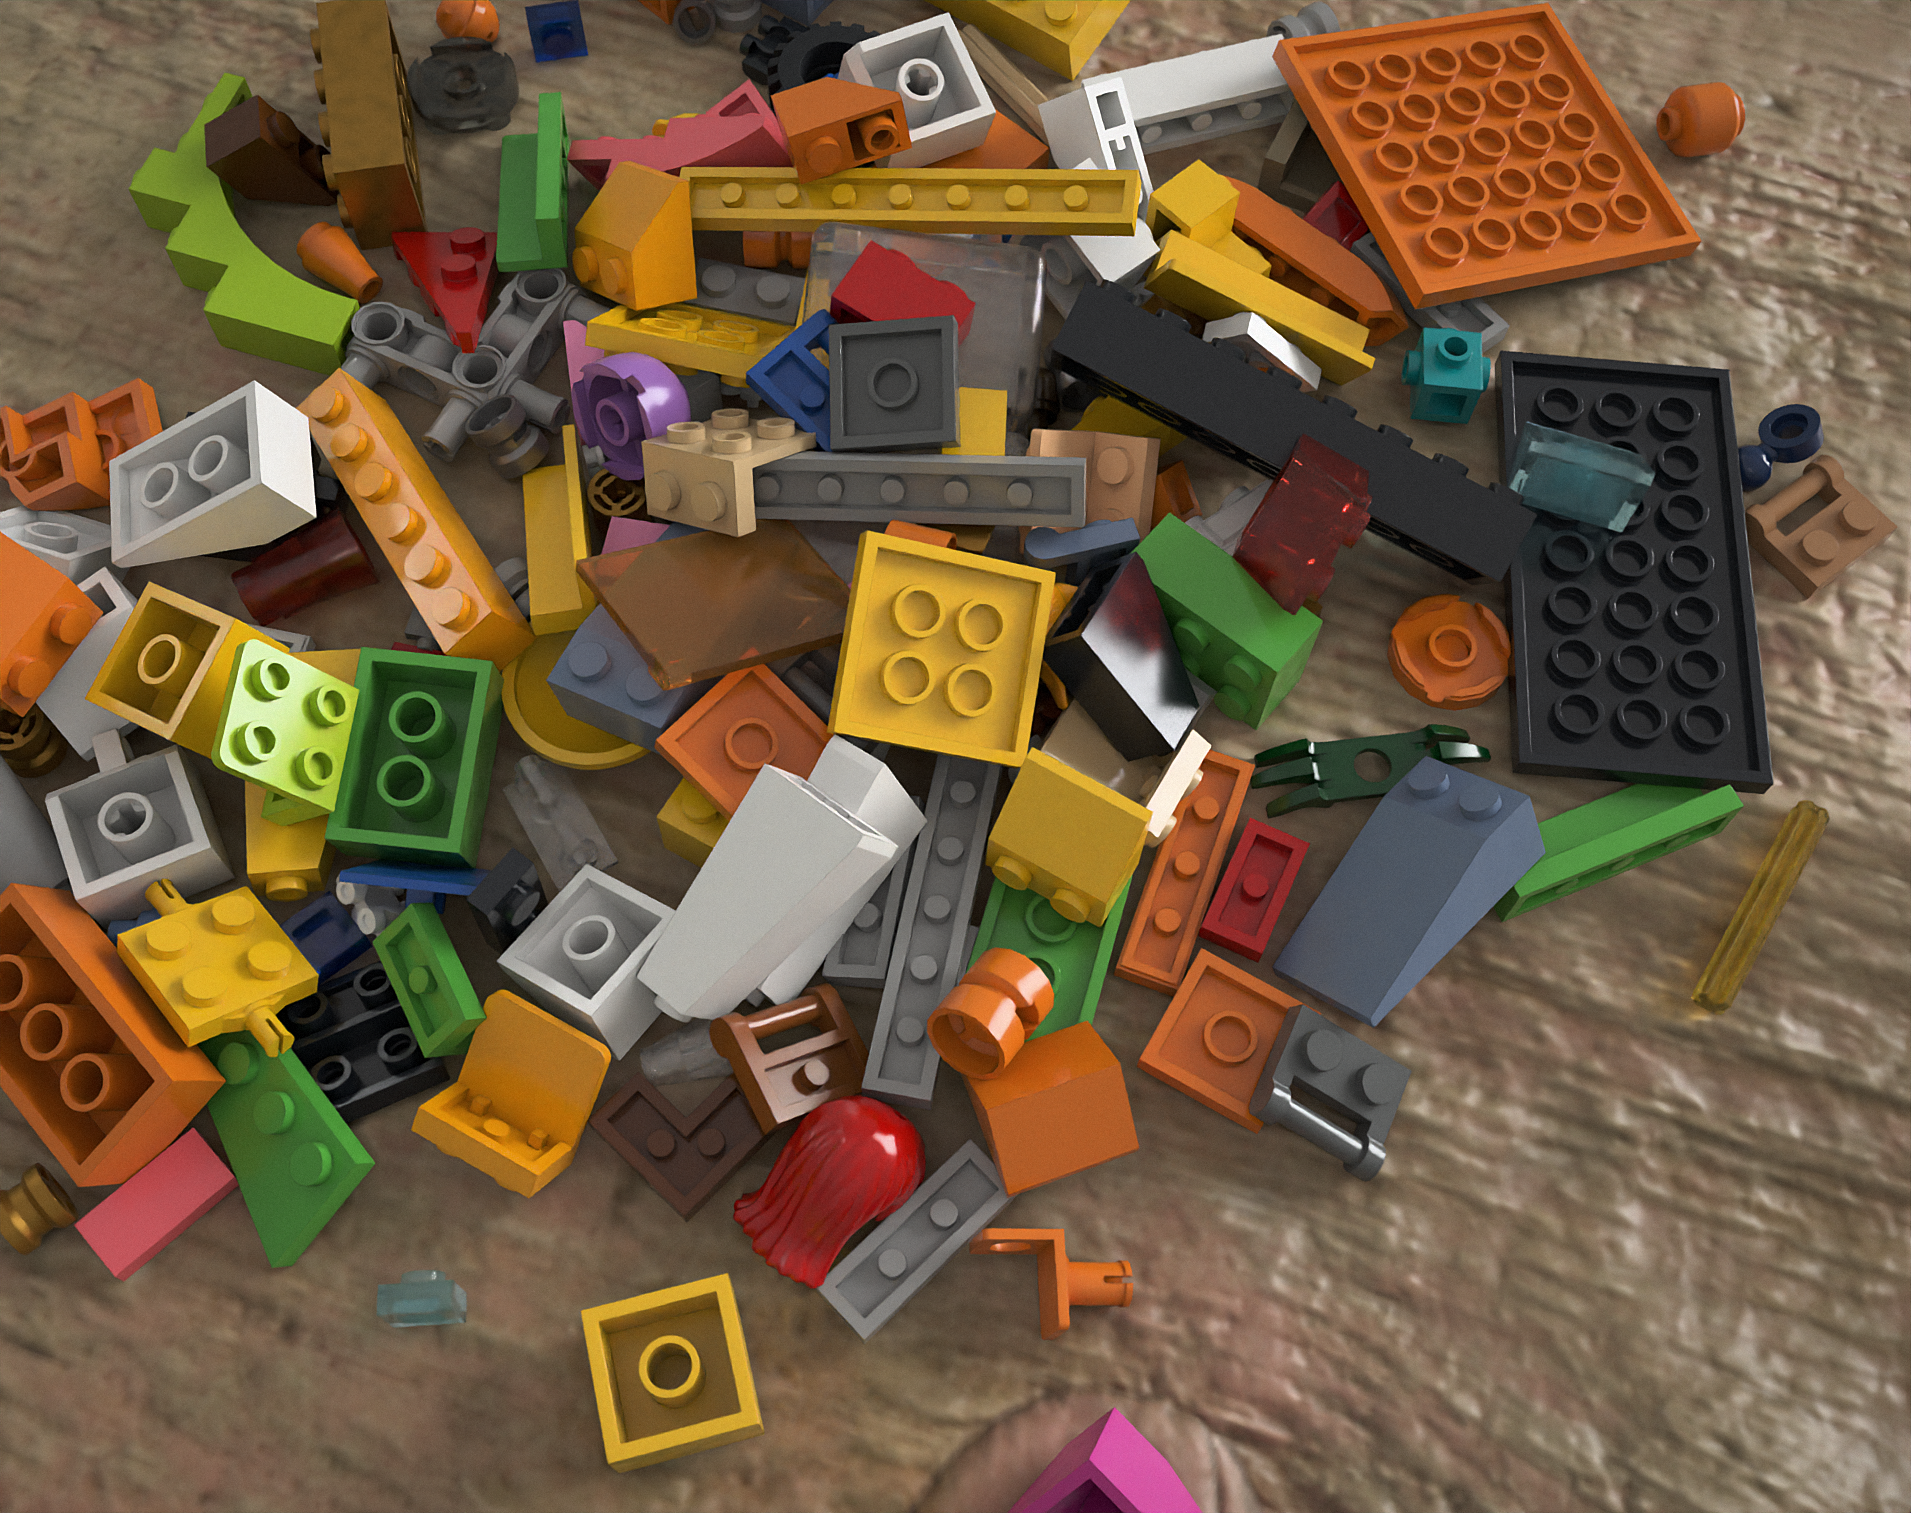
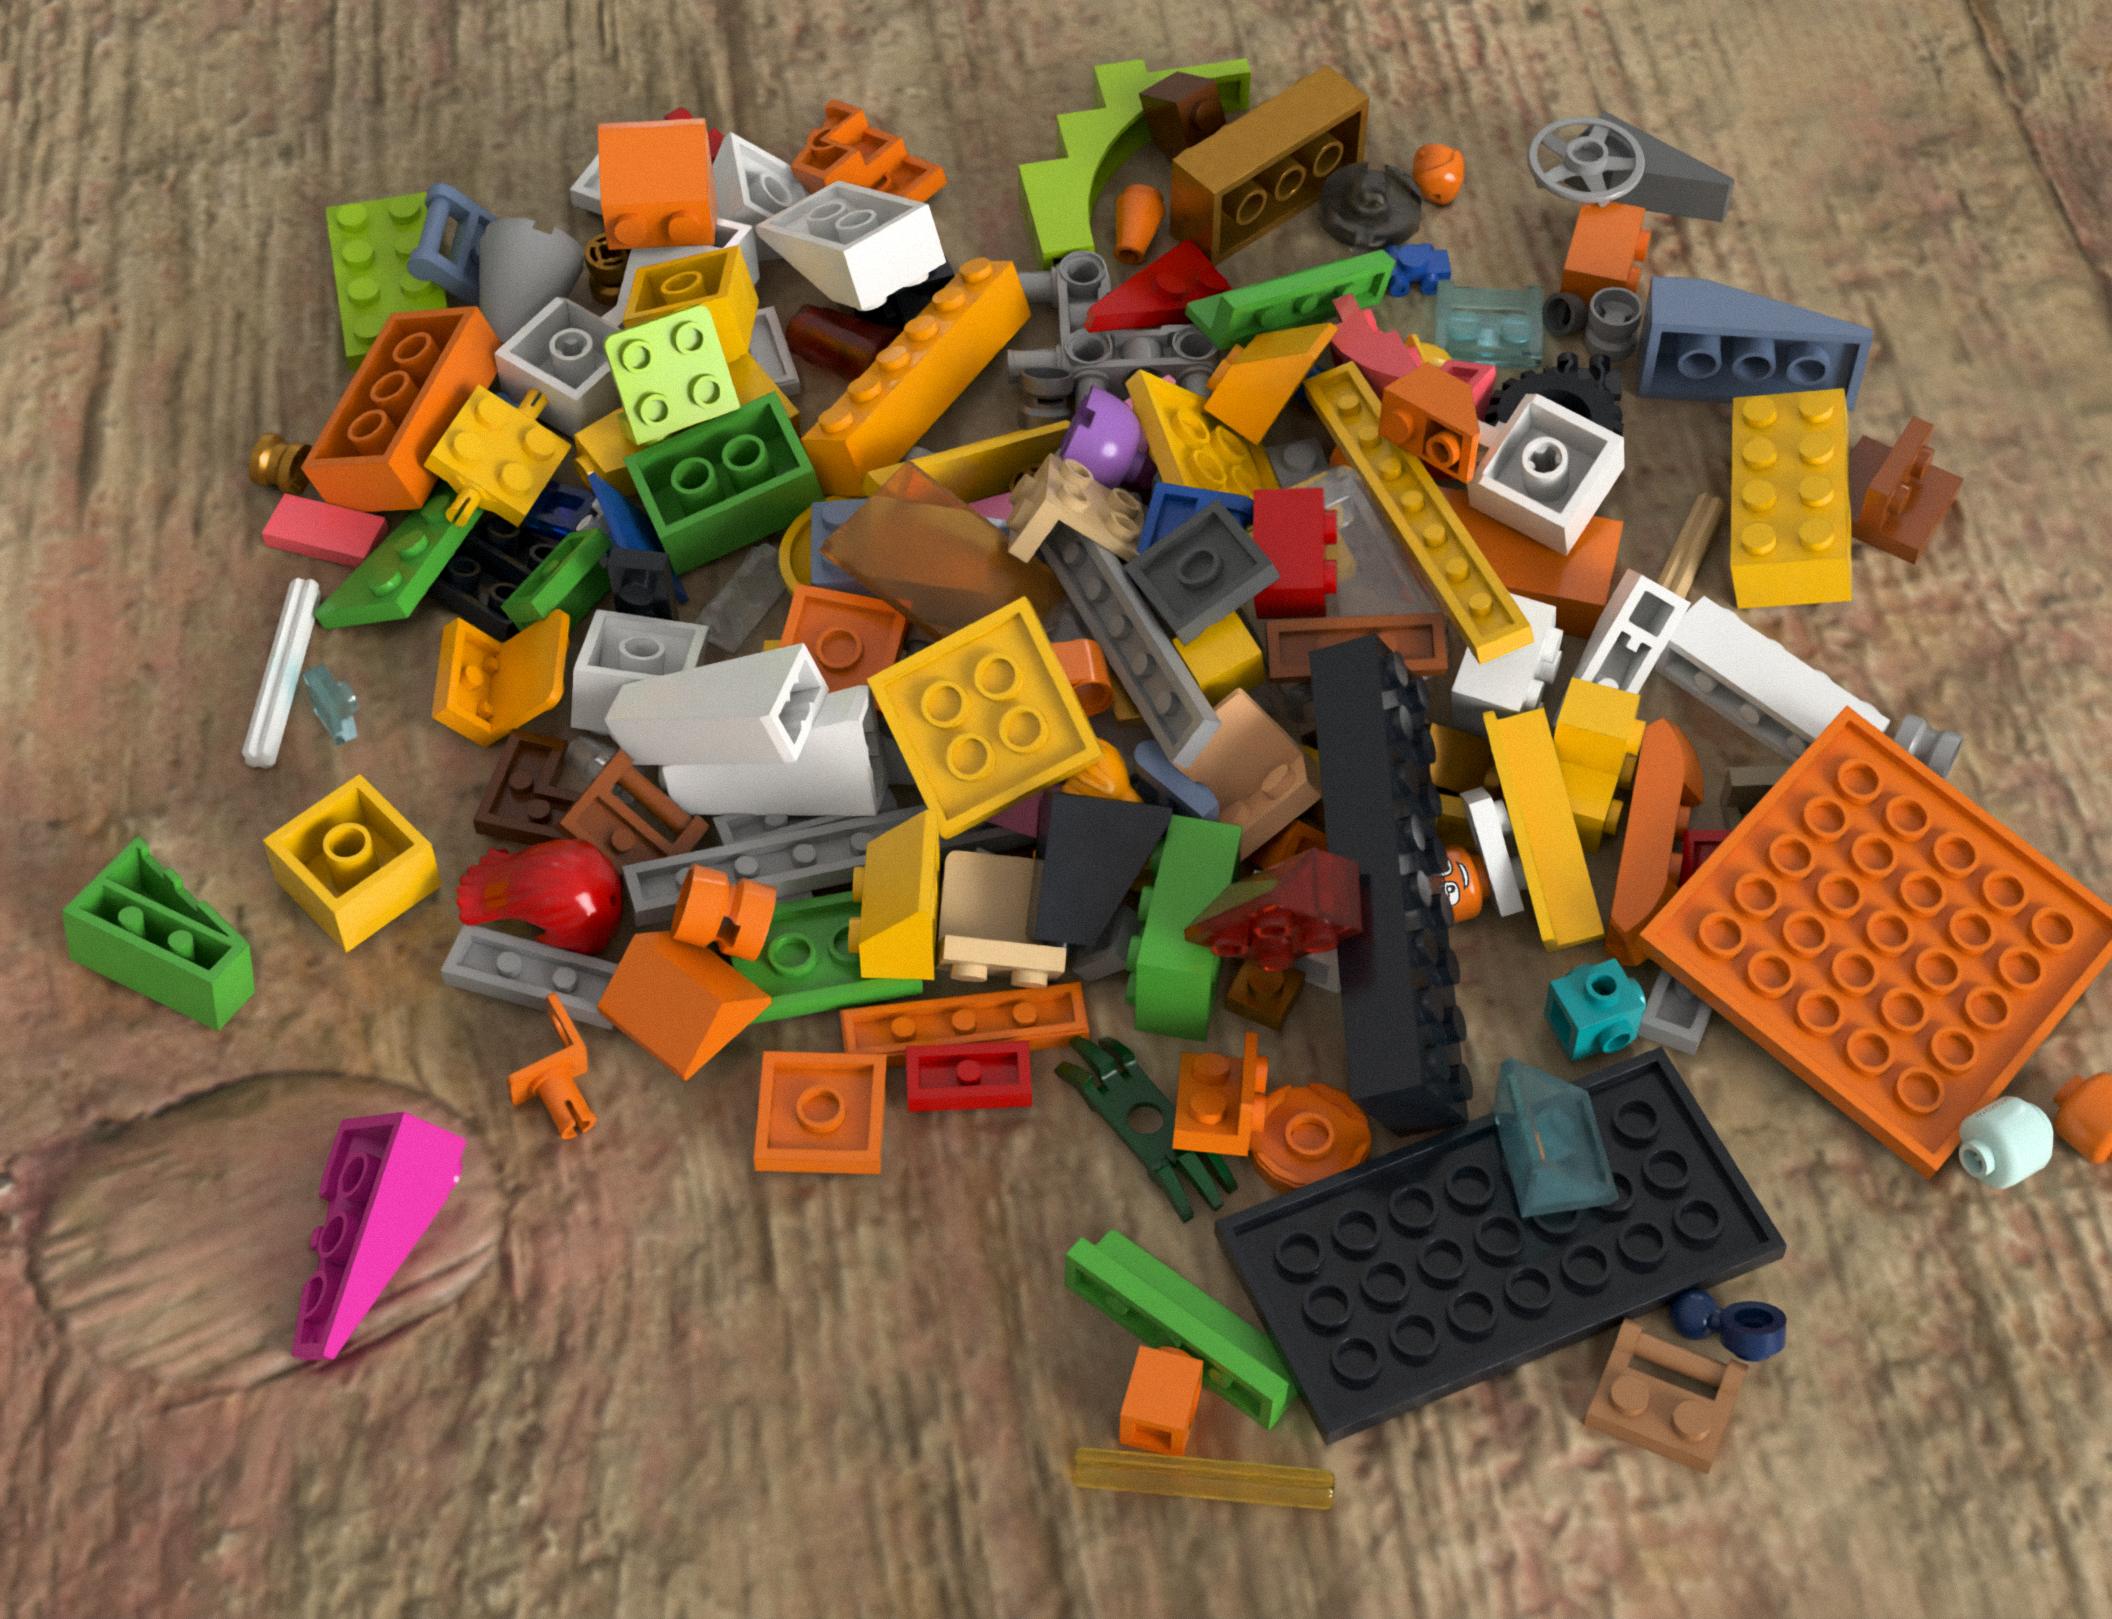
camera: 65 degrees right, 10 degrees down
clear blue plate [525,0,588,63] -> none
dark grey plate [1249,1004,1412,1182] -> none
sand blue slope [1272,756,1546,1028] -> none
none -> white axle [242,578,322,769]
none -> orange brick [1119,1345,1203,1459]
none -> orange bracket [1172,1031,1269,1157]
none -> dark orange plate [1265,612,1448,684]
none -> blue piece [1384,243,1451,297]
none -> clear light blue plate [1434,280,1544,368]
none -> light aqua head [1958,1096,2053,1189]

